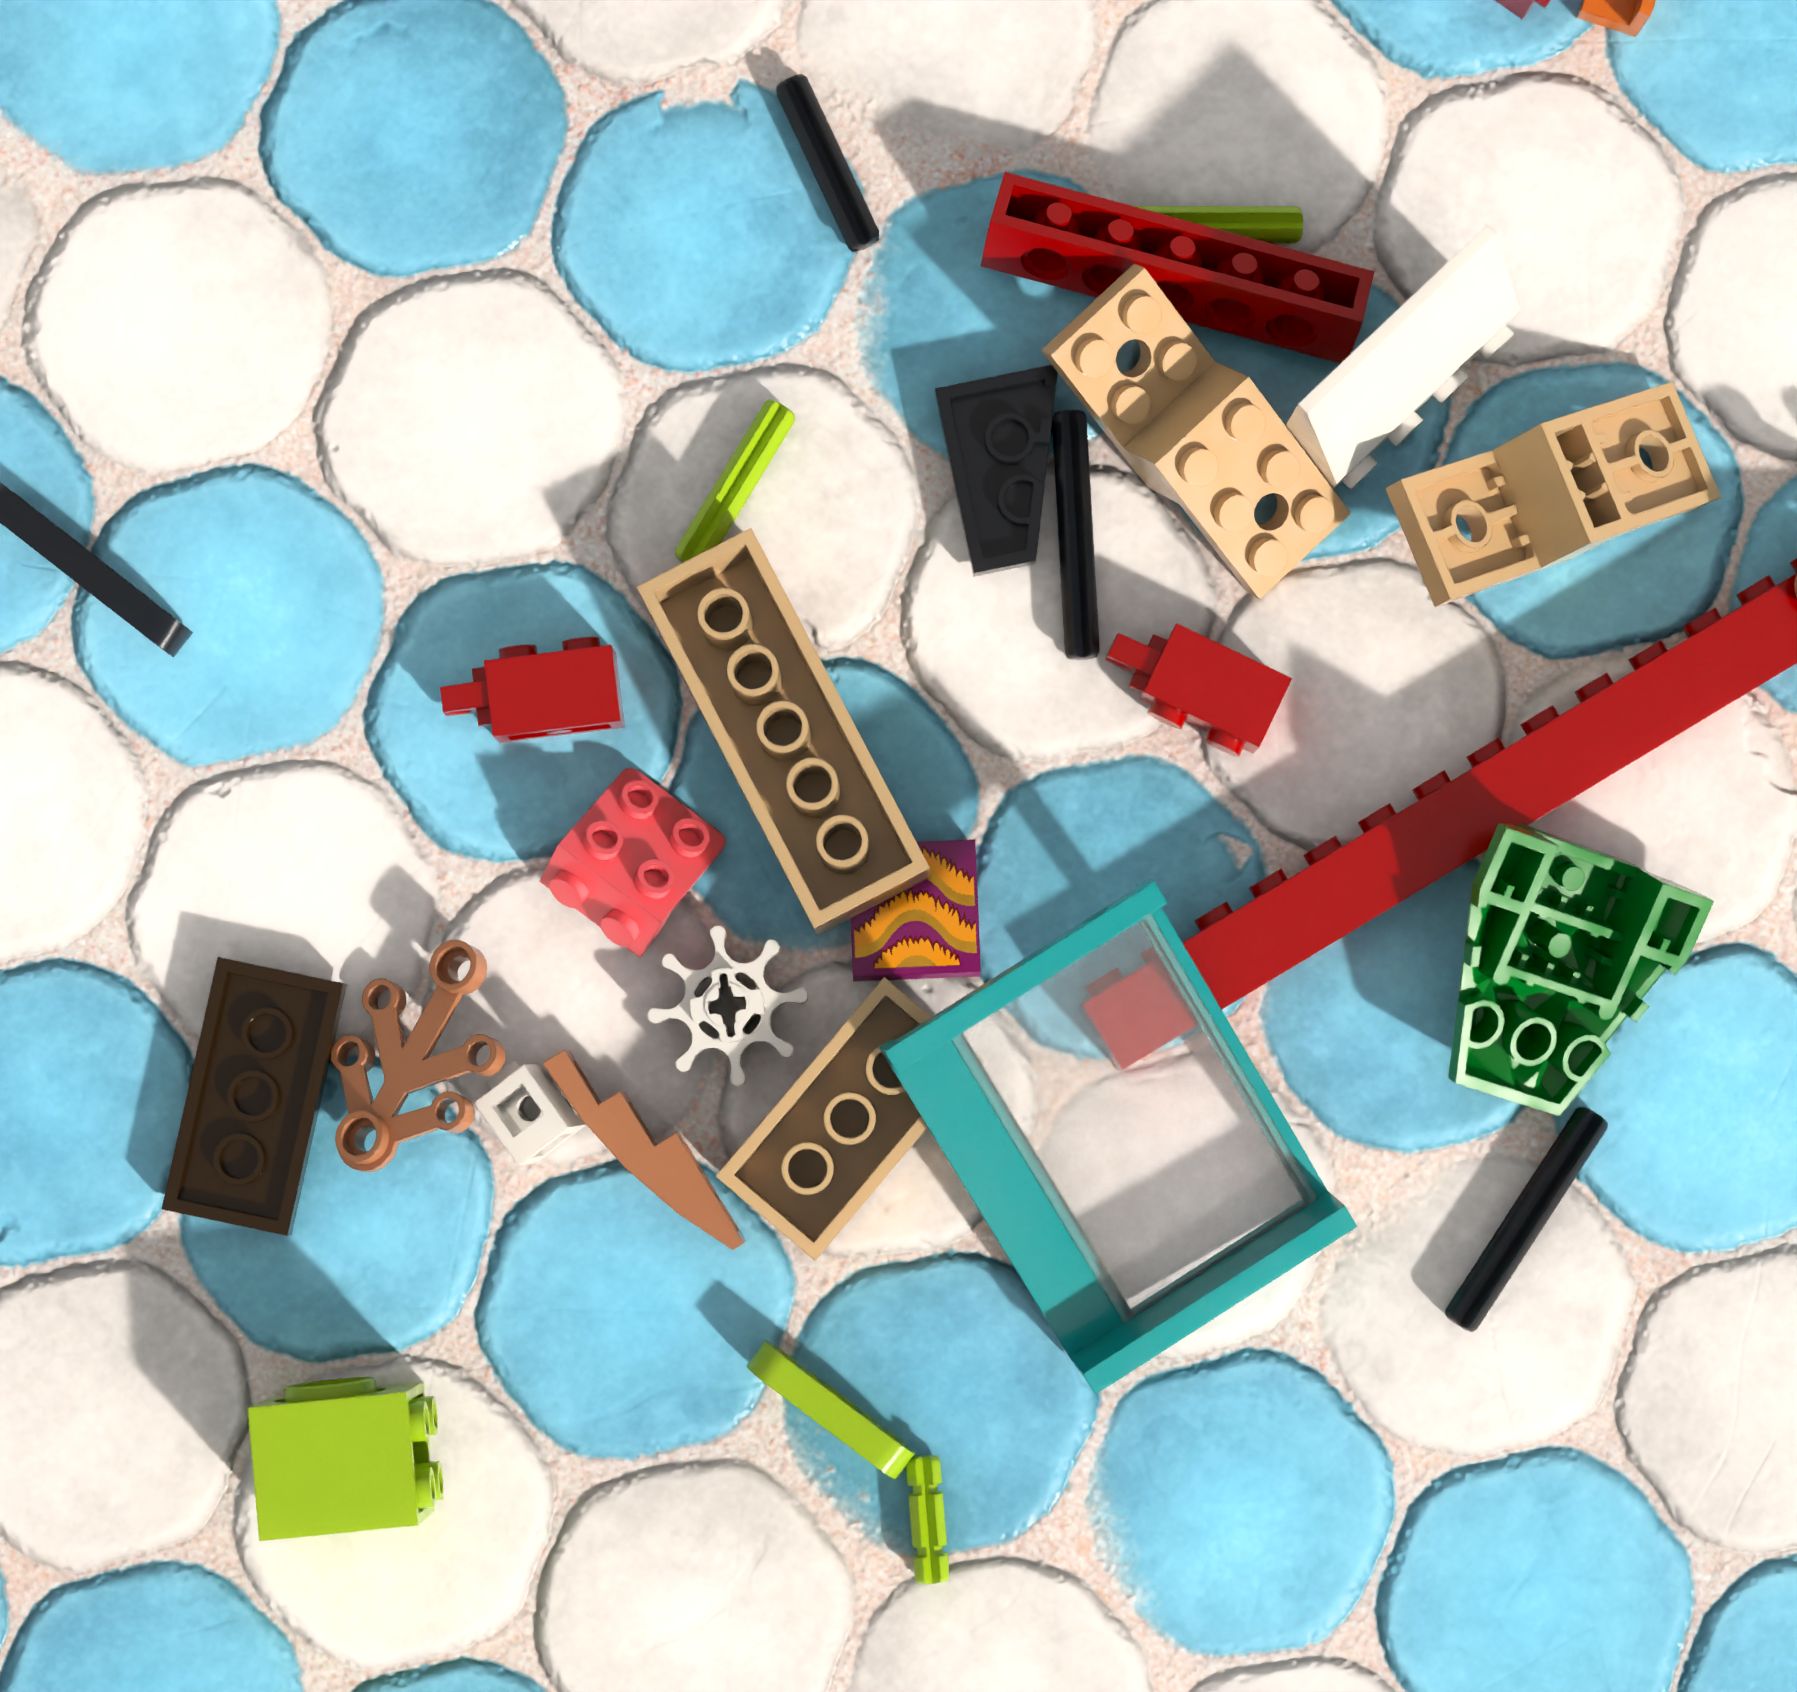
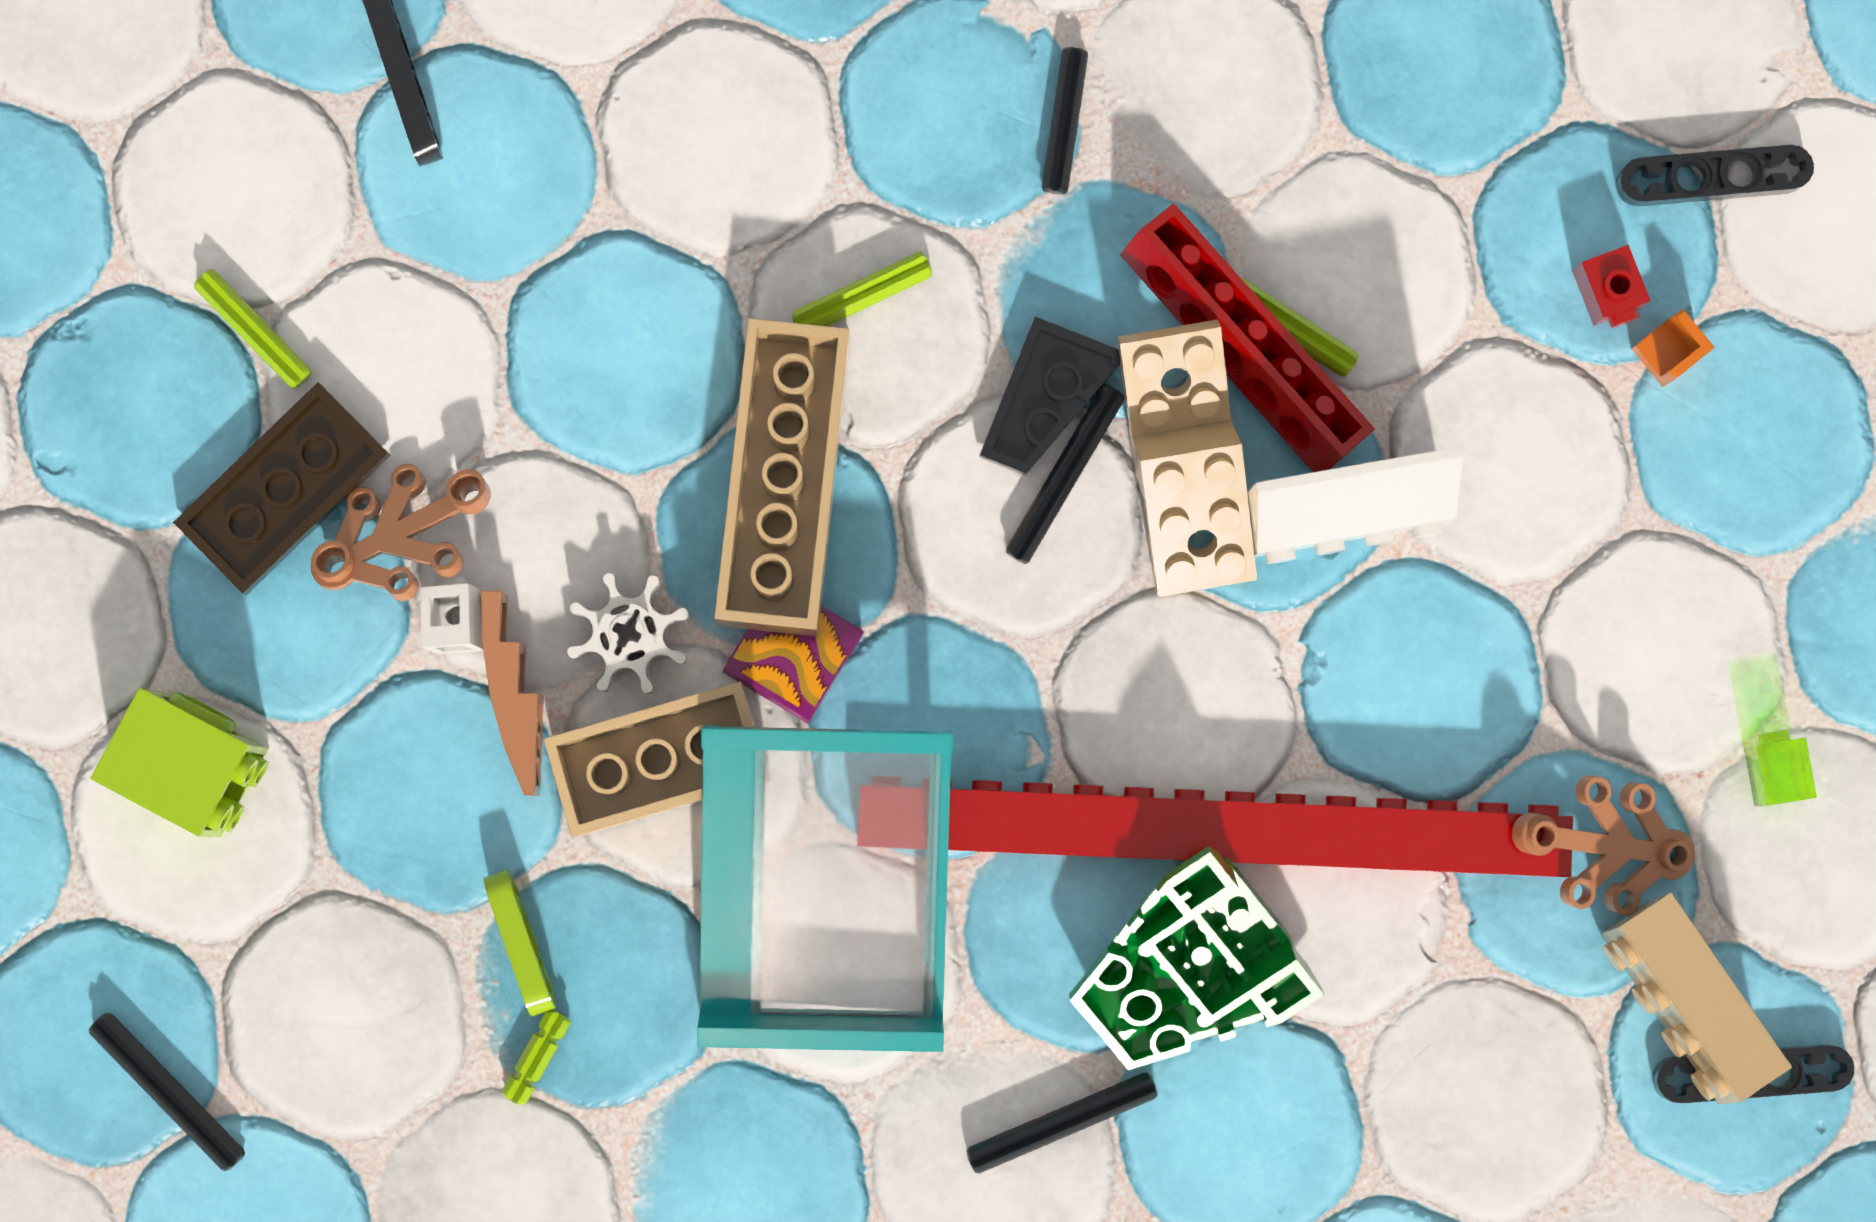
camera: 35 degrees right, 0 degrees up
red hinge [440,637,625,743] -> none
coral bracket [539,768,726,958] -> none
red hinge [1105,623,1292,757] -> none
tan bracket [1385,381,1721,607] -> none
none -> lime axle [194,269,312,389]

